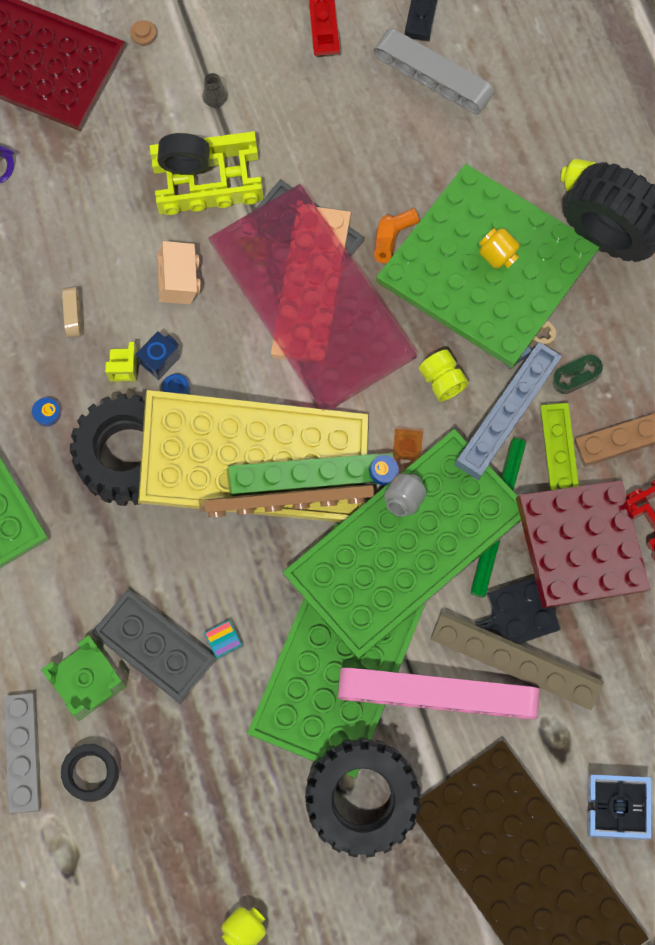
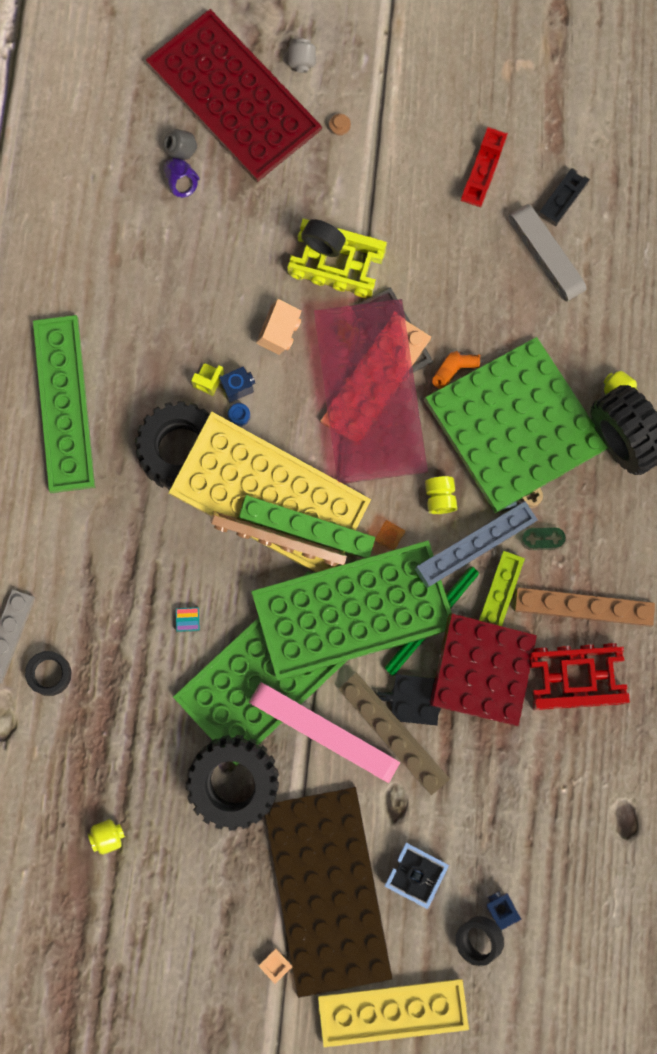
camera: 20 degrees right, 5 degrees up
blue tile [32,398,61,427] -> none
bright green panel [41,635,126,721] -> none
tan beam [62,287,82,338] -> none
dark grey tile [91,589,217,704] -> none
clear smoke cone [202,73,228,108] -> none
tile [369,455,399,485] -> none
light grey head [384,474,426,517] -> none
yellow head [479,228,520,269] -> none

